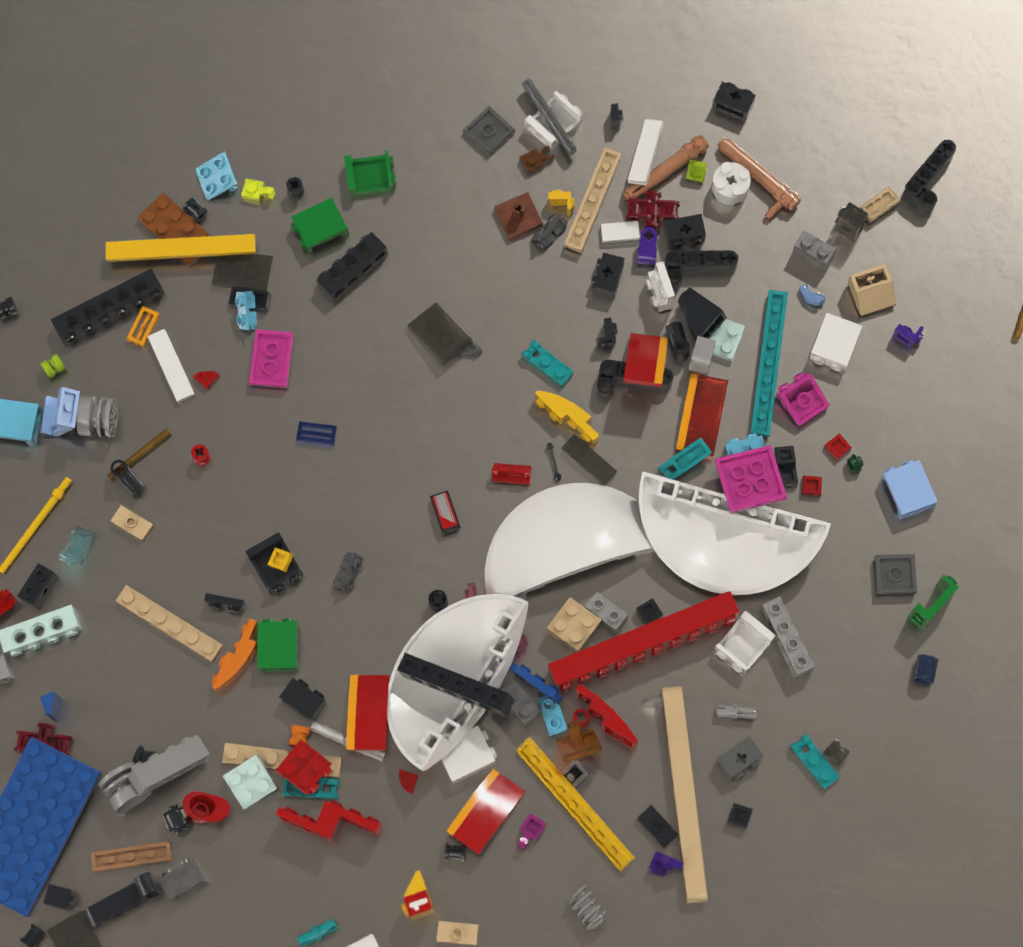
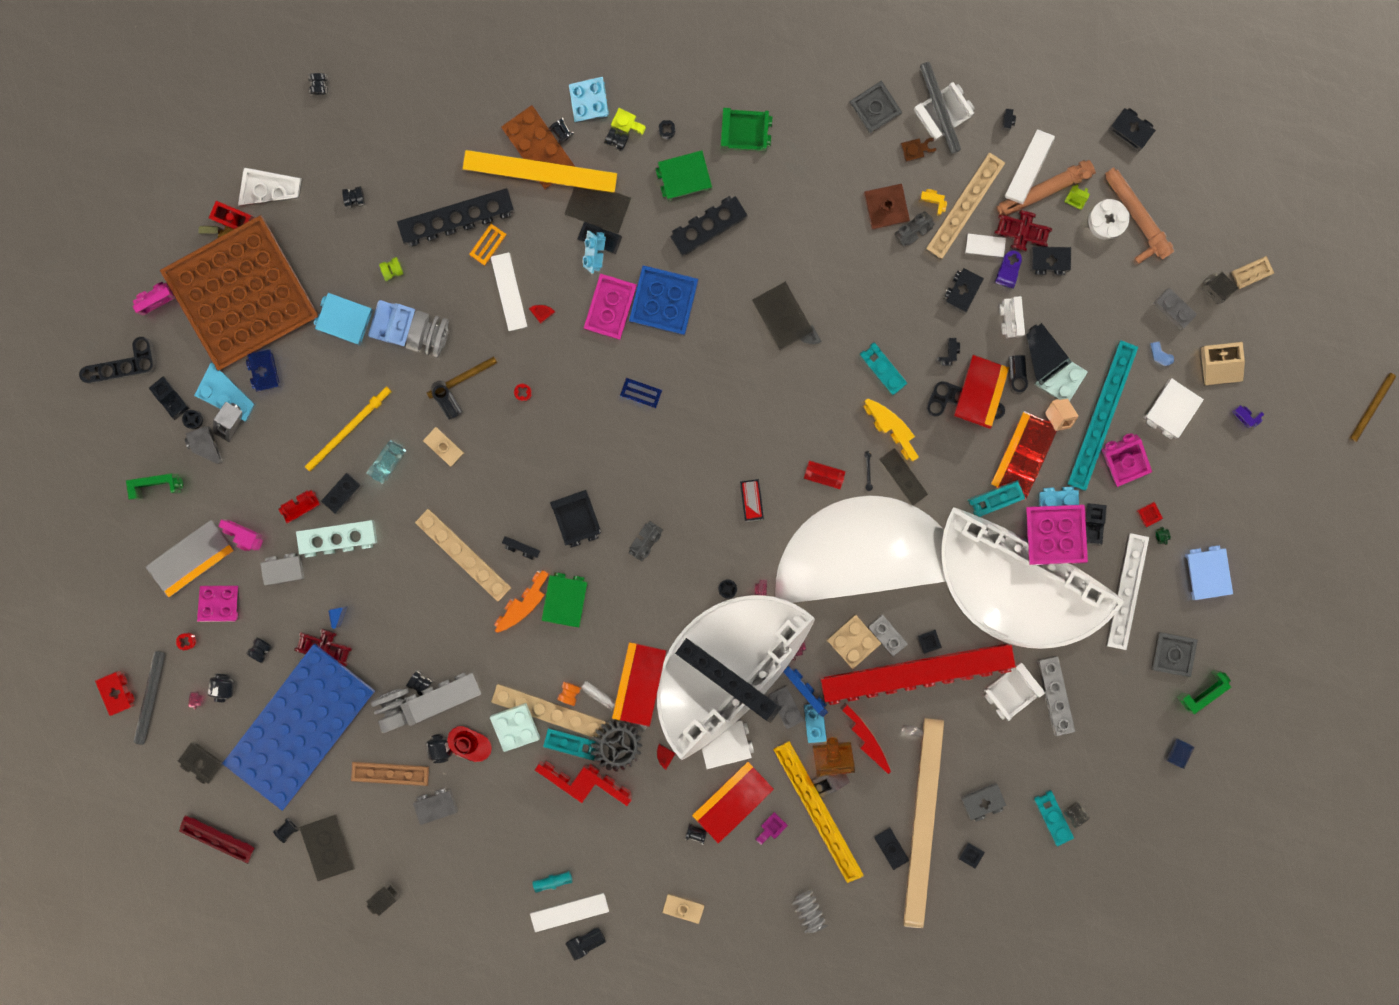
camera: 10 degrees right, 15 degrees up
black brick [43,884,77,911] -> none
black beam [83,872,162,929] -> none
yellow tile [267,547,294,573] -> none
red plate [275,739,332,795] -> none
black brick [279,678,326,722] -> none
slope [401,870,435,921] -> none
red bush [573,708,590,729] -> none
dark purple bracket [649,851,684,877] -> none
black beam [665,250,739,291] -> none
light grey brick [688,336,716,375] -> none
light grey axle [717,704,756,720] -> none
red tile [801,475,822,497] -> none
black beam [903,139,956,213] -> none
none -> dark grey gear [590,719,642,772]
none -> black wheel [604,126,629,152]
none -> blue plate [629,265,699,335]
none -> light nougat brick [1045,398,1079,431]
none -> white plate [1107,533,1149,650]

